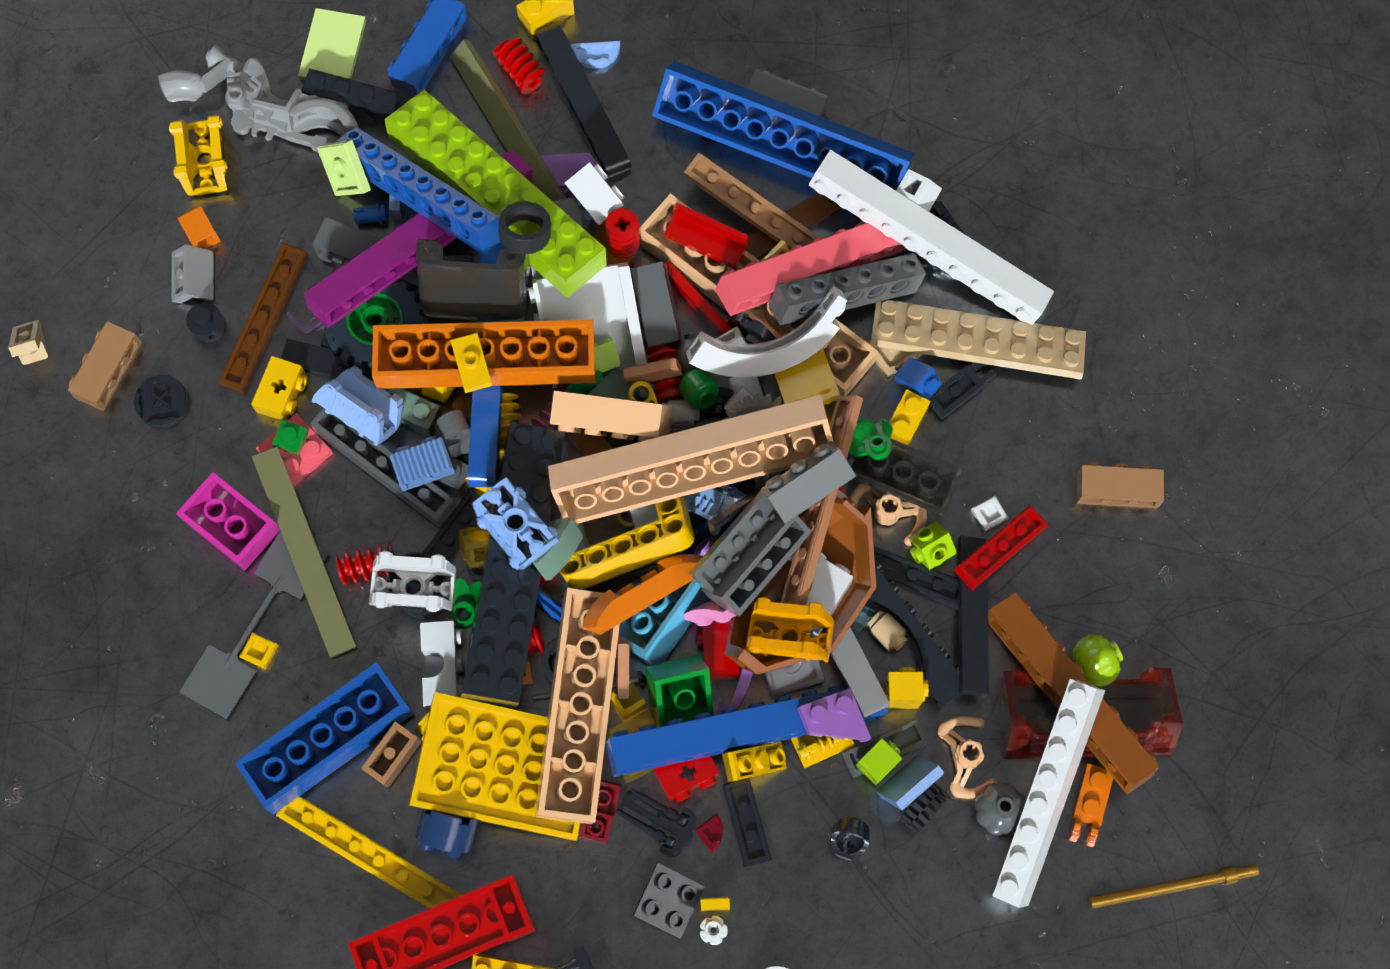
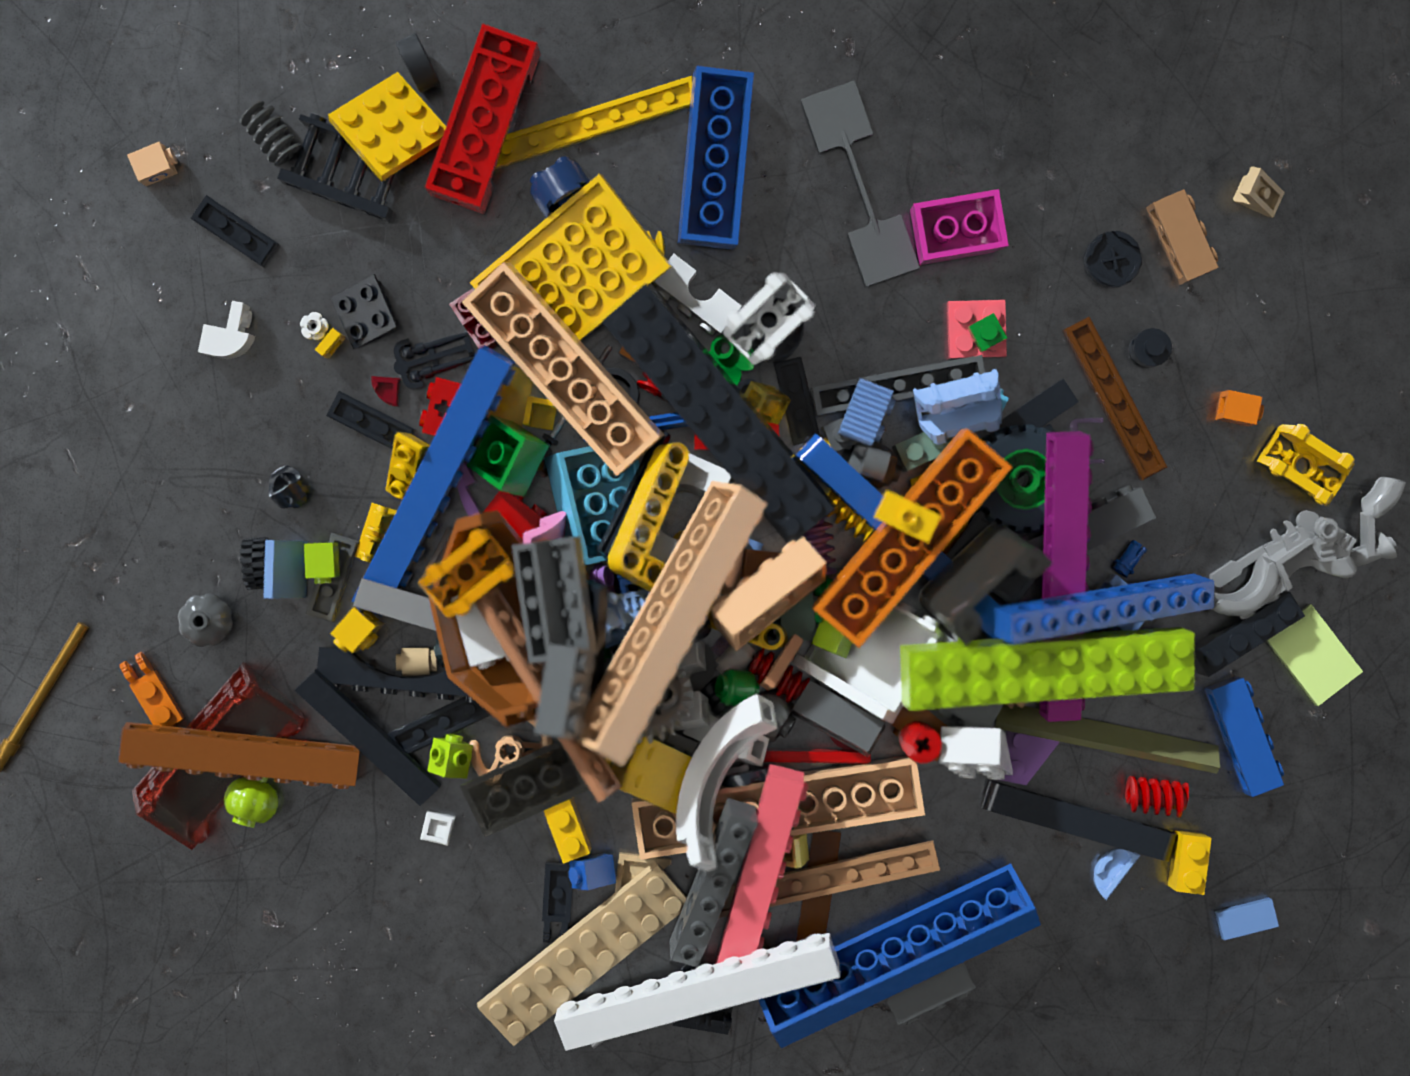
camera: 135 degrees right, 15 degrees up
light grey panel [172,244,214,304] -> none
yellow tile [240,632,279,670] -> none
yellow brick [251,356,307,421] -> none
olive tile [251,447,356,658] -> none
yellowish green tile [317,140,371,196] -> none
red piece [336,541,394,585] -> none
medium nougat brick [361,722,421,788] -> none
light blue piece [473,477,559,570] -> none
black tyre [498,201,551,254] -> none
sand green slope [533,518,583,580] -> none
orange brick [582,554,702,635] -> none
nougat tile [616,637,629,699] -> none
red panel [664,203,748,270] -> none
medium lavender wing [797,688,871,742] -> none
green plate [848,418,893,460] -> none
white brick [896,169,942,212] -> none
light nougat piece [938,715,998,799] -> none
red tile [954,505,1049,590] -> none
white brick [993,679,1105,908] -> none
medium nougat brick [1077,462,1164,508] -> none

